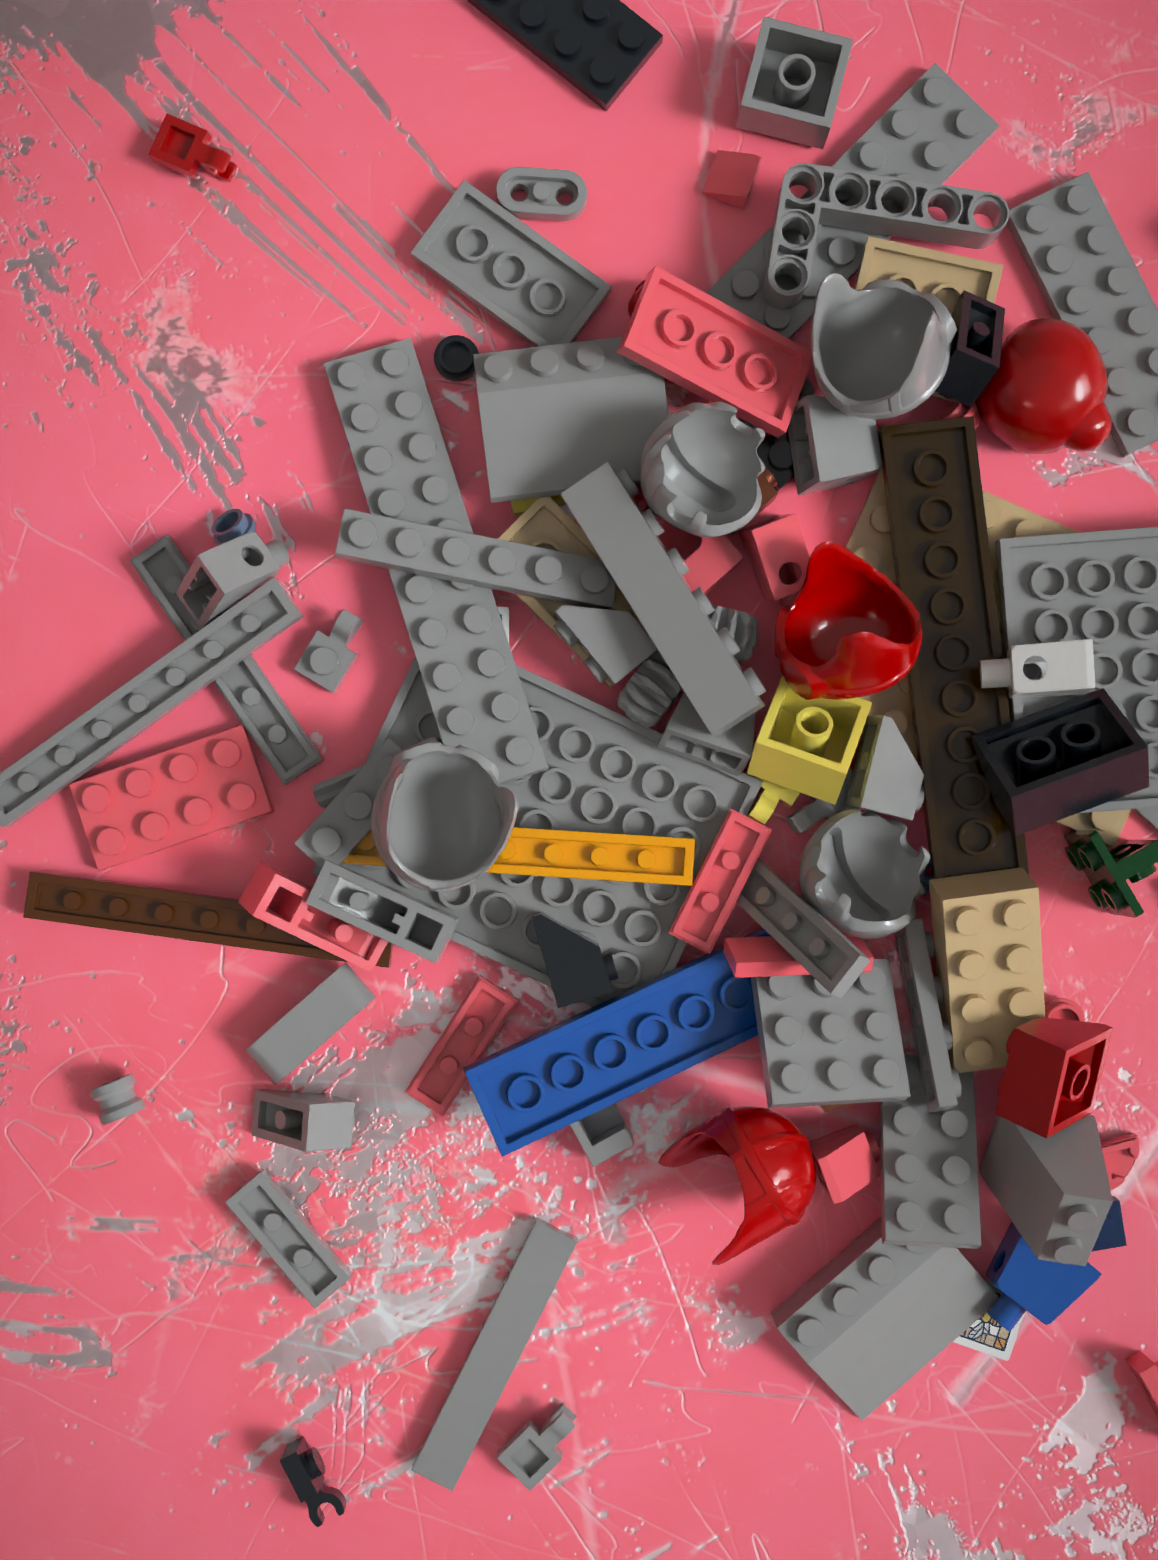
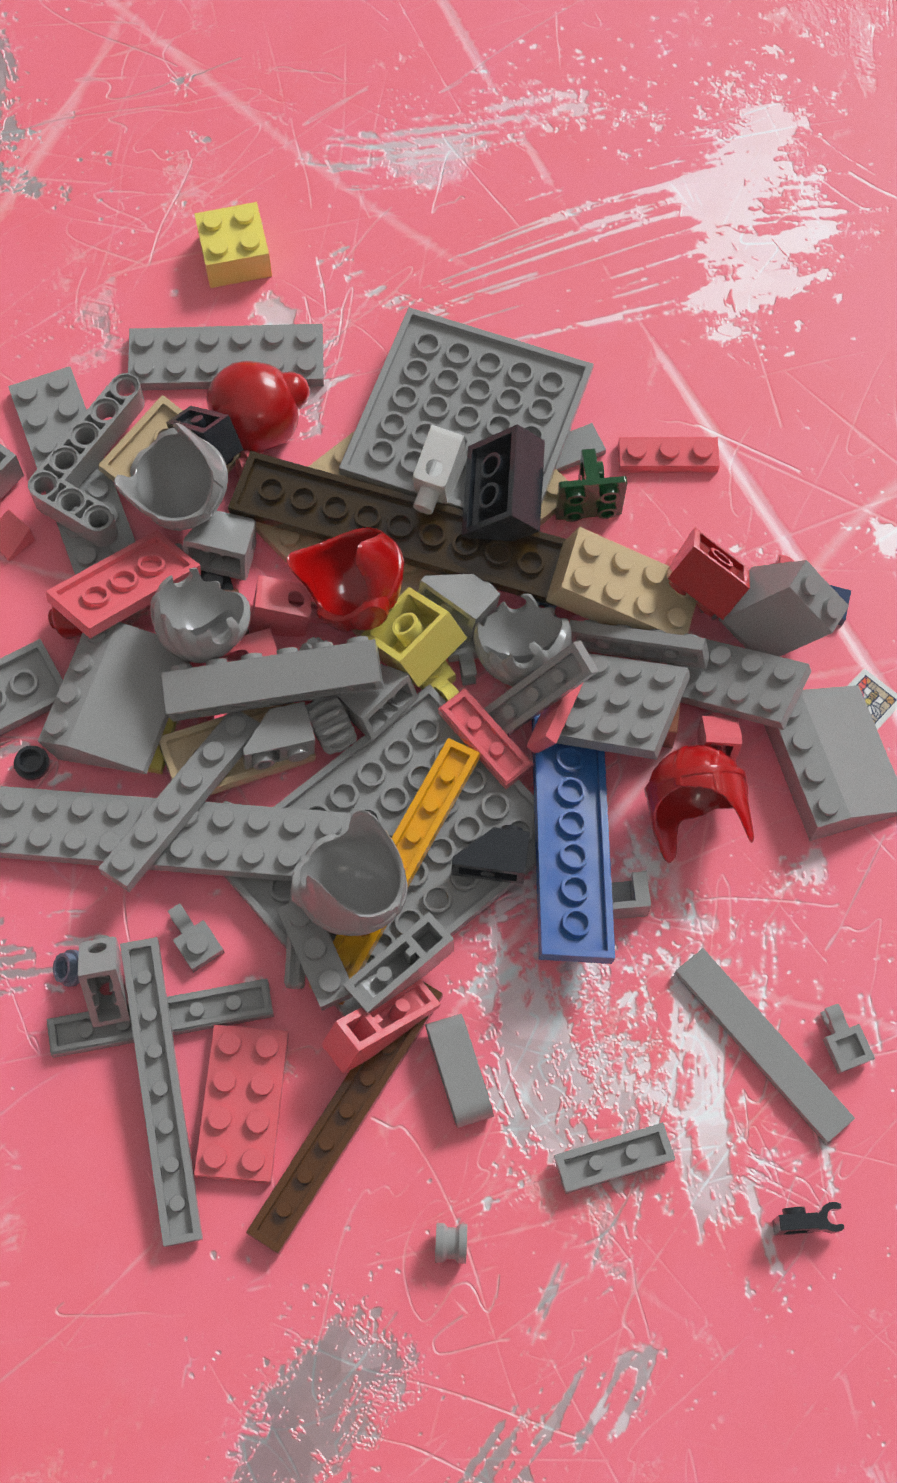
camera: 70 degrees left, 20 degrees down
light grey slope [252,1089,355,1152] -> none
coral tile [405,975,518,1117] -> none
blue torso [986,1222,1102,1332] -> none

